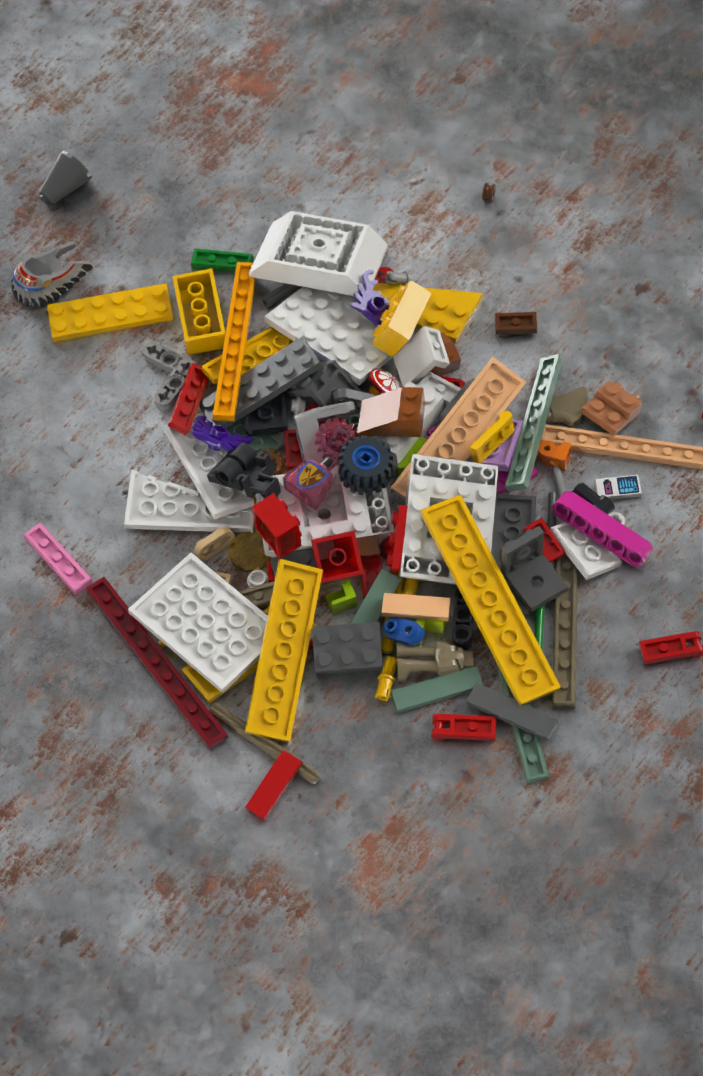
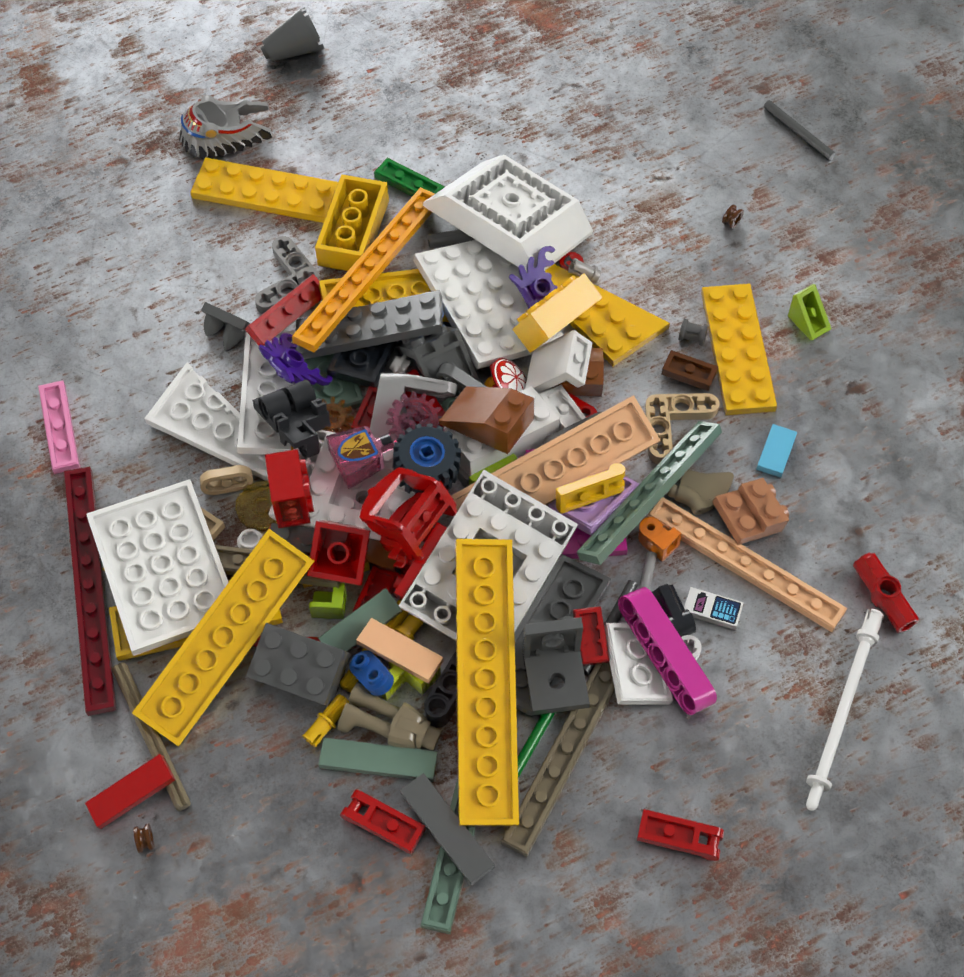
camera: 20 degrees right, 0 degrees up
none -> reddish brown bush [133,823,155,853]
none -> dark grey tile [201,302,250,351]
none -> red animal [359,467,458,568]
none -> tan beam [644,393,720,464]
none -> dark grey bush [678,318,709,346]
none -> yellow plate [701,283,777,416]
none -> medium azure tile [756,424,797,478]
none -> dark grey bar [764,100,836,160]
none -> lime slope [788,284,832,340]

